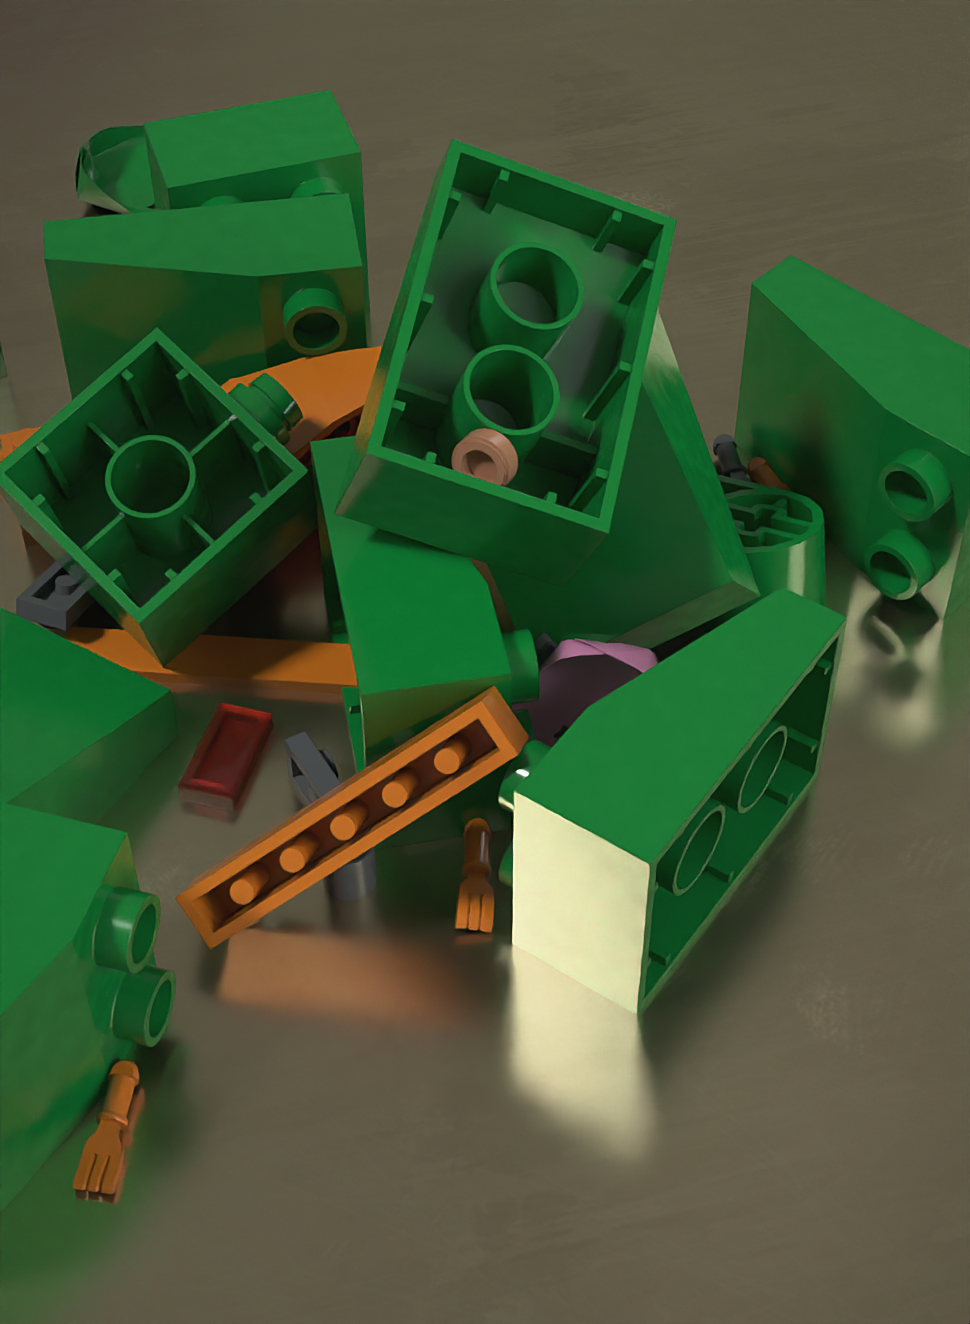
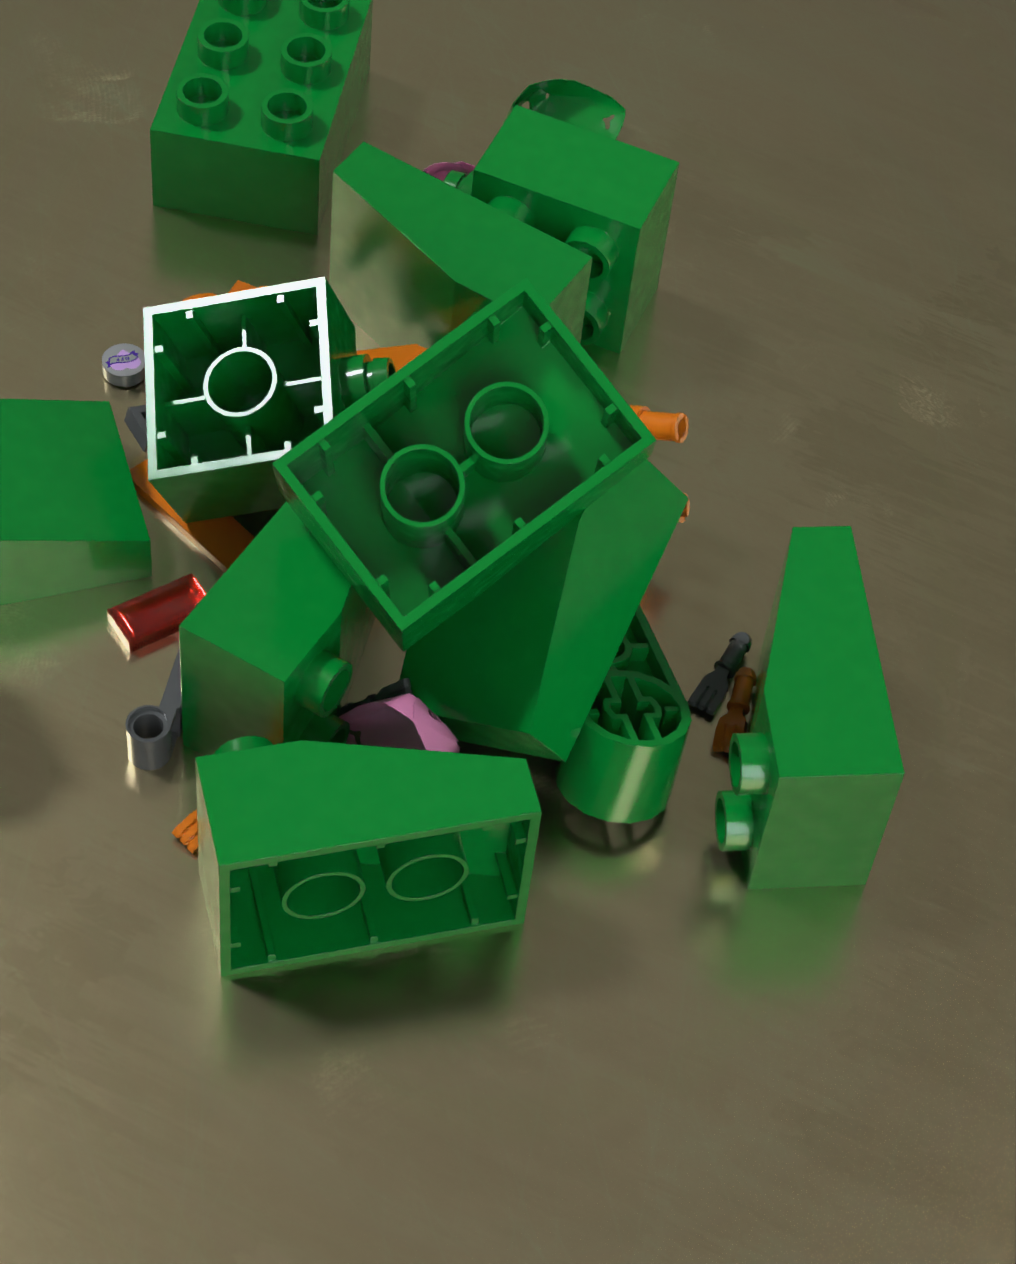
camera: 35 degrees right, 5 degrees up
orange brick [175,685,529,949] -> none
nougat tile [451,428,518,487] -> none

